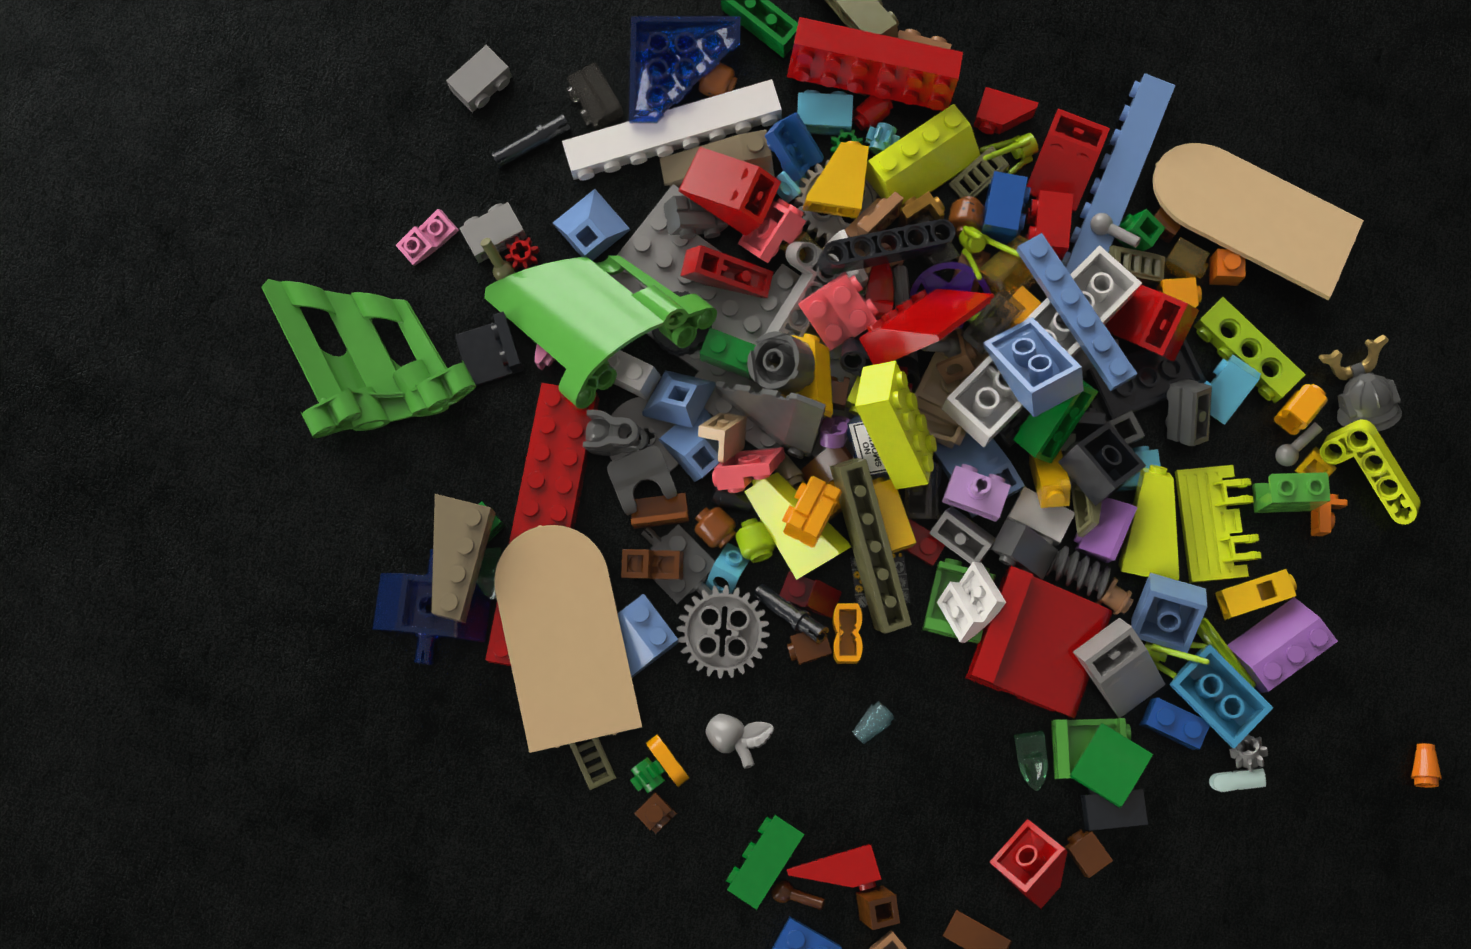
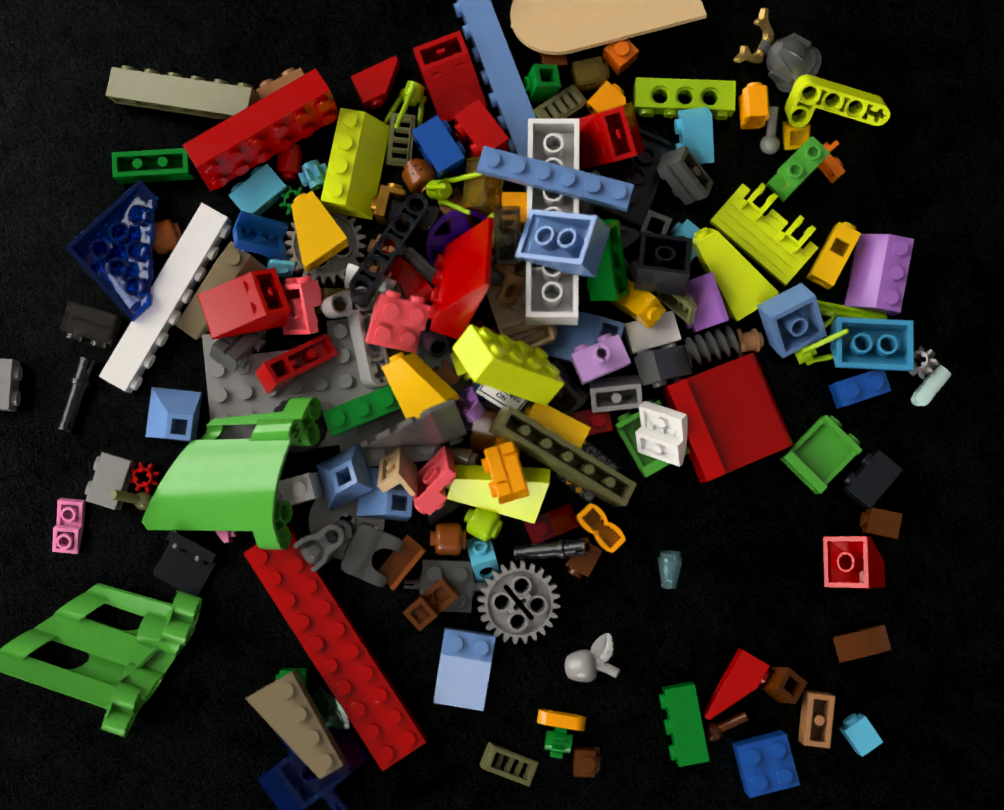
camera: 50 degrees left, 5 degrees up
tan piece [495,525,642,753] -> none
dark grey brick [747,331,815,395] -> none
medium nougat bracket [845,192,904,238] -> none
clear green plate [1014,731,1048,791] -> none
green slope [1069,723,1153,808] -> none
light grey slope [1073,618,1165,718] -> none
light grey bar [1090,213,1141,248] -> none

